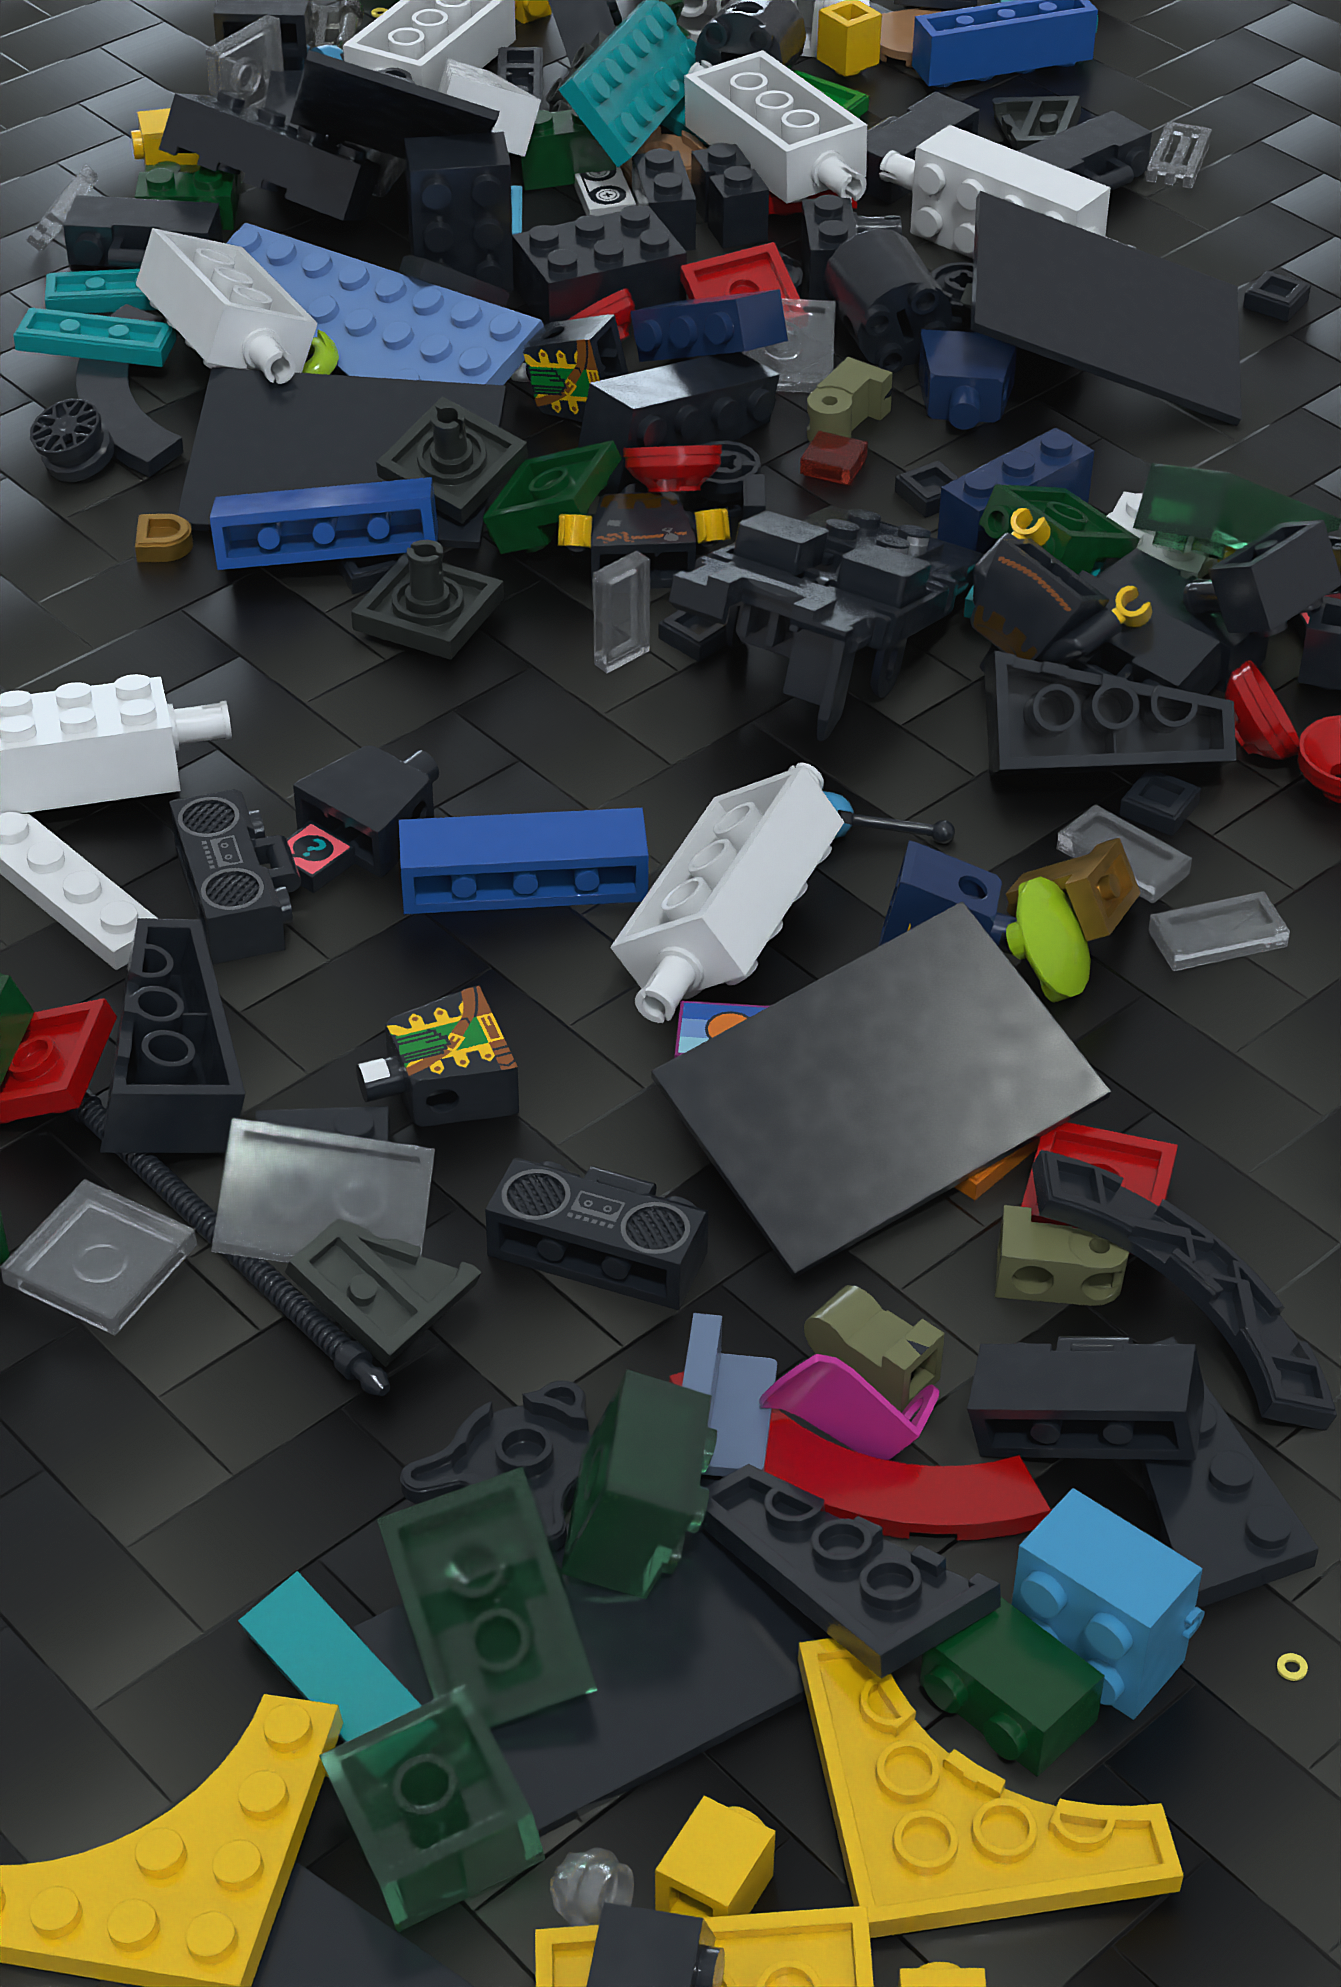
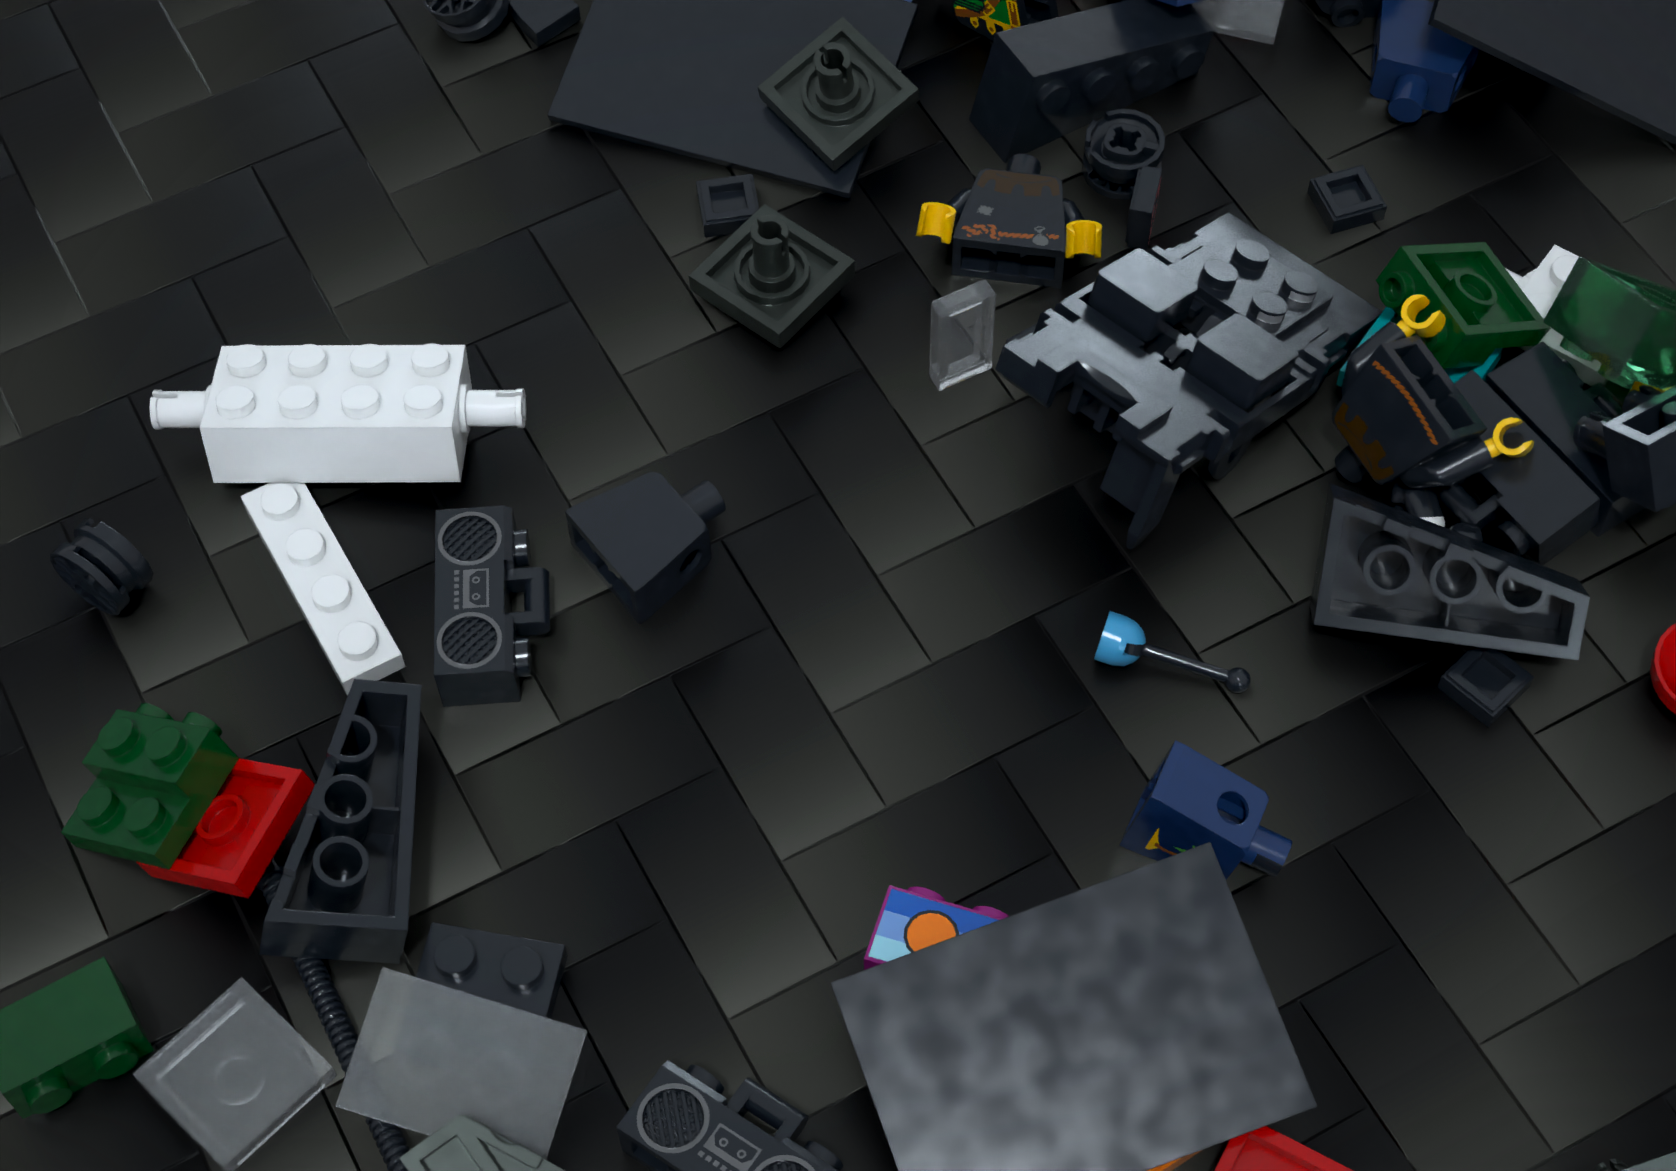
camera: 15 degrees right, 15 degrees up
pearl gold tile [135,514,193,562] -> none
blue brick [210,477,438,570] -> none
black tile [270,821,355,893] -> none
black torso [356,986,519,1127] -> none
blue brick [399,807,649,914] -> none
dark green plate [483,440,622,554] -> none
white brick [610,763,844,1023] -> none
red piece [623,445,722,492] -> none
clear red tile [800,431,868,485] -> none
olive leg [807,357,892,448] -> none
dark blue brick [937,428,1094,554] -> none
pearl gold piece [1006,838,1141,941] -> none
lime dish [1006,876,1091,1003] -> none
clear tile [1057,804,1192,903] -> none
clear tile [1148,891,1290,971] -> none
red piece [1224,660,1300,761] -> none

